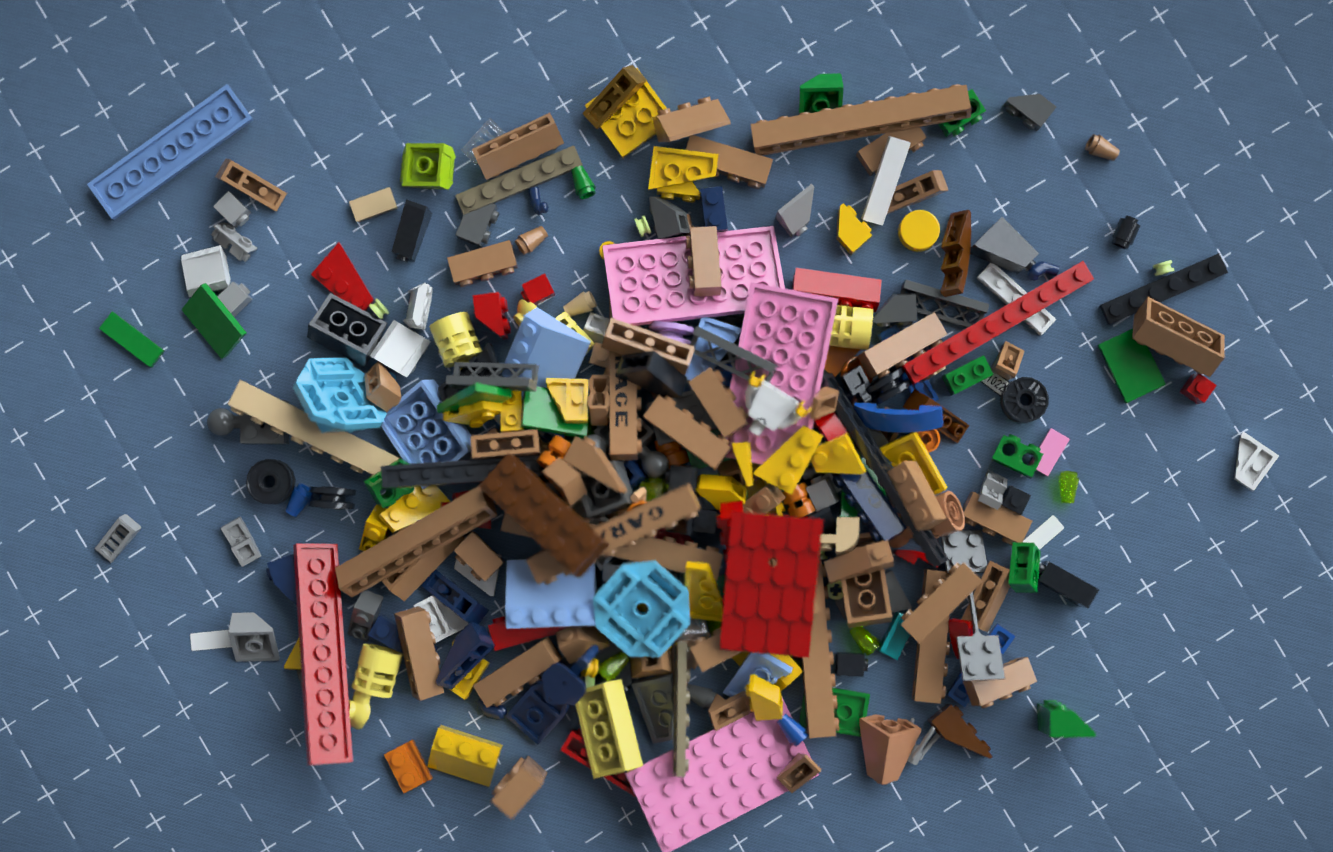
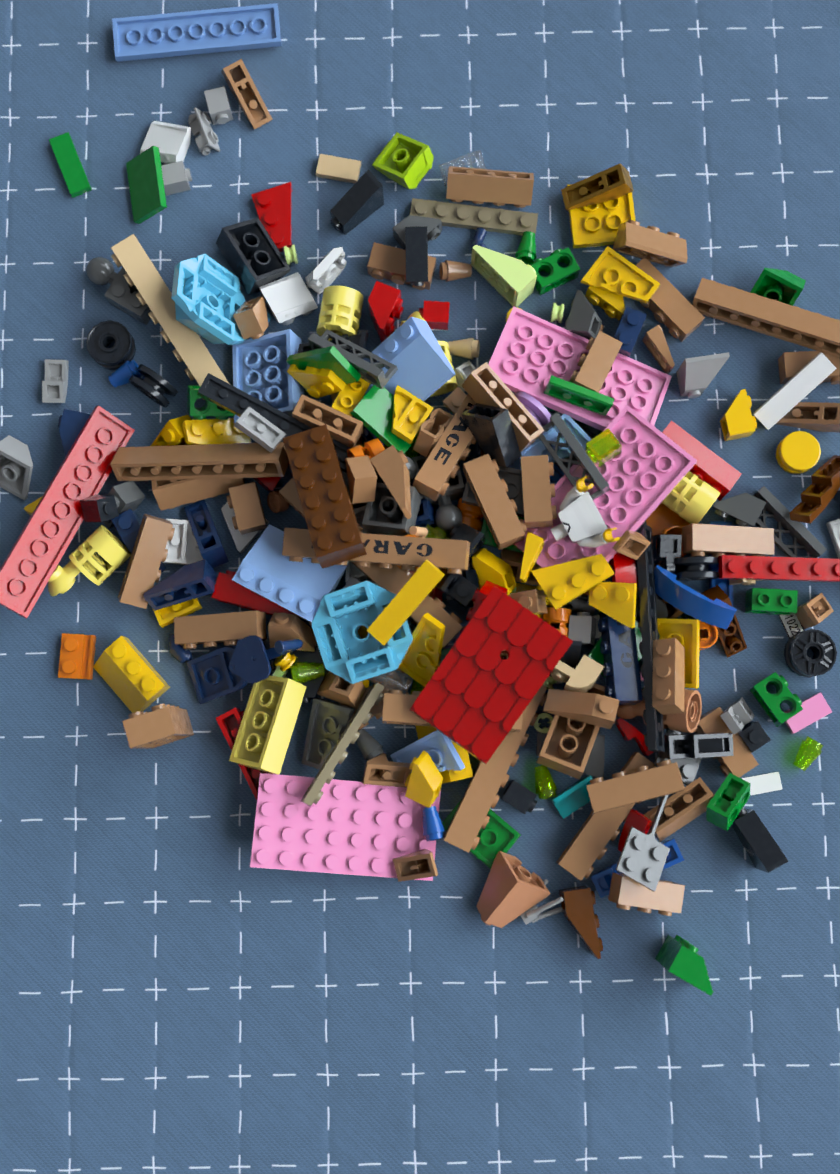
camera: 30 degrees right, 5 degrees down
none -> black brick [80,495,119,522]
none -> light grey plate [234,407,286,453]
none -> nougat tile [267,490,290,513]
none -> yellow tile [367,559,445,645]
none -> black slope [405,226,428,286]
none -> yellowish green slope [471,245,537,307]
none -> green brick [531,247,580,295]
none -> green tile [543,375,614,416]
none -> clear neon green brick [586,428,622,467]
none -> medium nougat slope [643,325,675,374]
none -> black slope [660,733,734,759]

